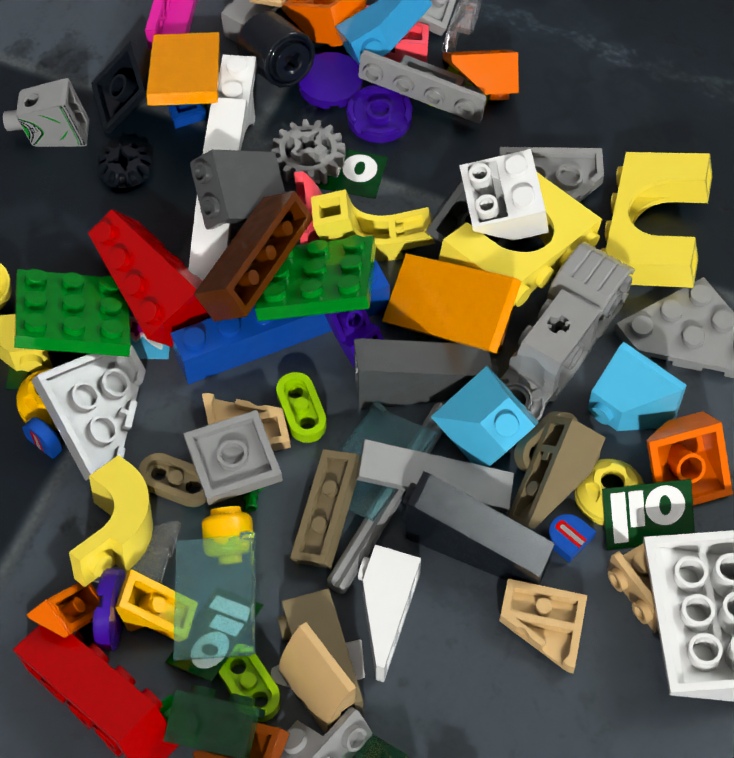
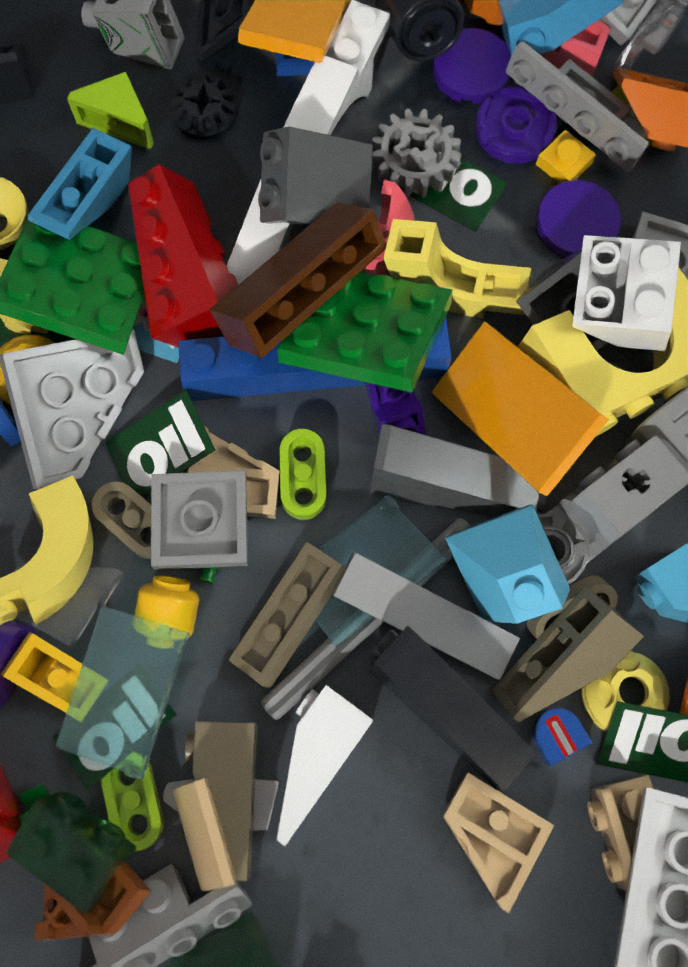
camera: 15 degrees right, 15 degrees up
none -> dark azure slope [28,128,132,240]
none -> lime slope [67,72,154,149]
none -> sticker [105,389,216,497]
none -> yellow plate [536,130,596,184]
none -> dark purple tile [537,180,622,258]

